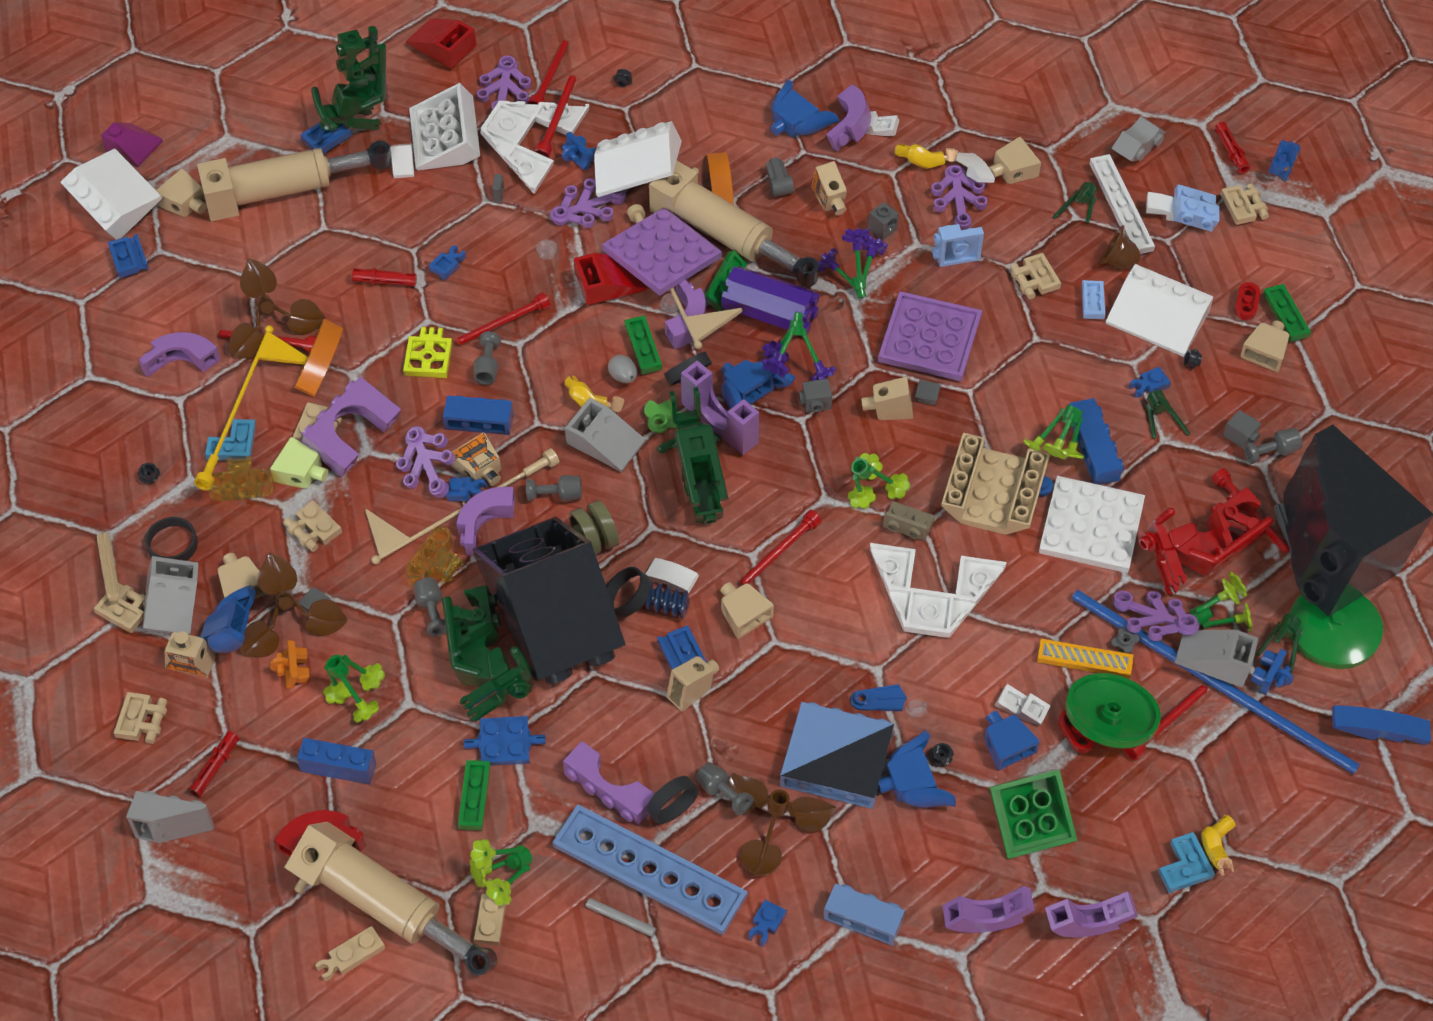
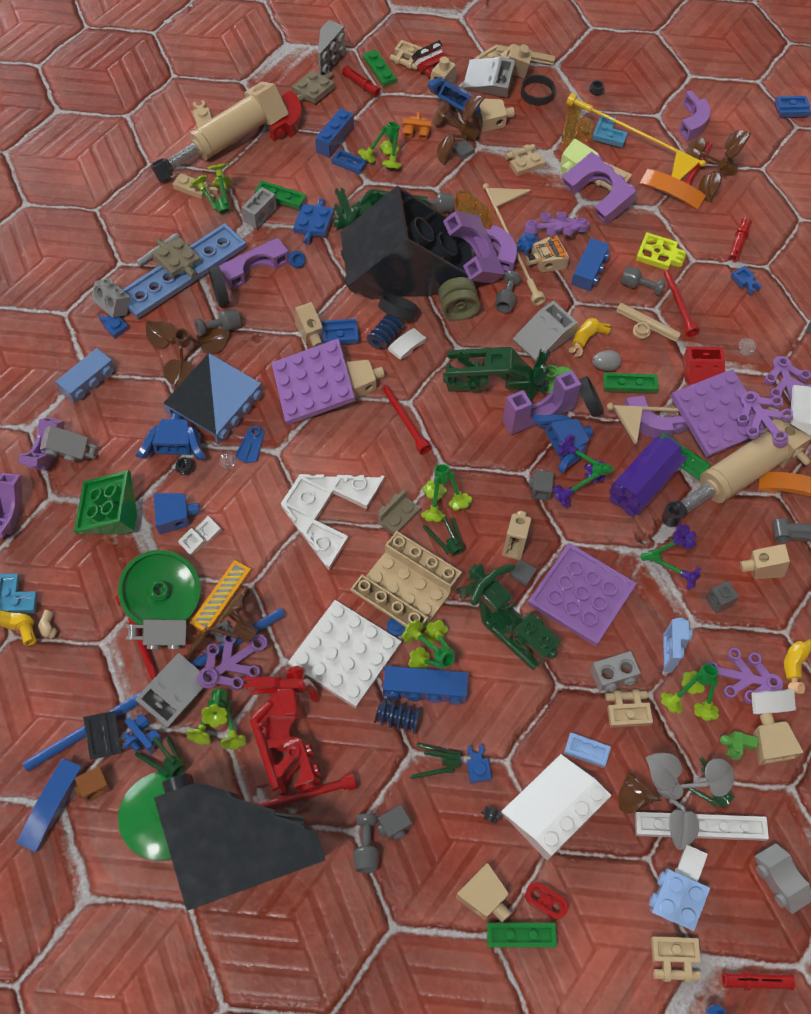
camera: 105 degrees right, 5 degrees up
none -> tan arm [38,610,57,639]
none -> light grey brick [40,426,98,462]
none -> dark orange brick [74,766,112,803]
none -> black plate [83,711,122,760]
none -> light grey brick [91,279,130,318]
none -> light grey brick [126,620,186,649]
none -> dark tan plate [151,237,201,278]
none -> reddish brown plant [188,587,258,662]
none -> light grey brick [241,187,277,229]
none -> medium lavender plate [272,339,356,425]
none -> blue plate [288,251,305,268]
none -> dark tan plate [292,71,335,104]
none -> blue tile [332,149,368,175]
none -> green plate [363,50,397,88]
none -> dark blue piece [374,698,420,735]
none -> hips [411,40,448,78]
none -> dark green plant [423,517,465,556]
none -> medium lavender arch [443,211,506,283]
none -> dark green piece [455,563,561,671]
none -> tan torso [500,44,532,78]
none -> light grey brick [590,651,641,692]
none -> tan axle [617,303,681,342]
none -> tan plate [633,322,651,339]
none -> light grey plant [646,753,734,850]
none -> lime plant [661,664,719,721]
none -> bright green piece [720,731,758,761]
none -> medium lavender plant [737,391,793,448]

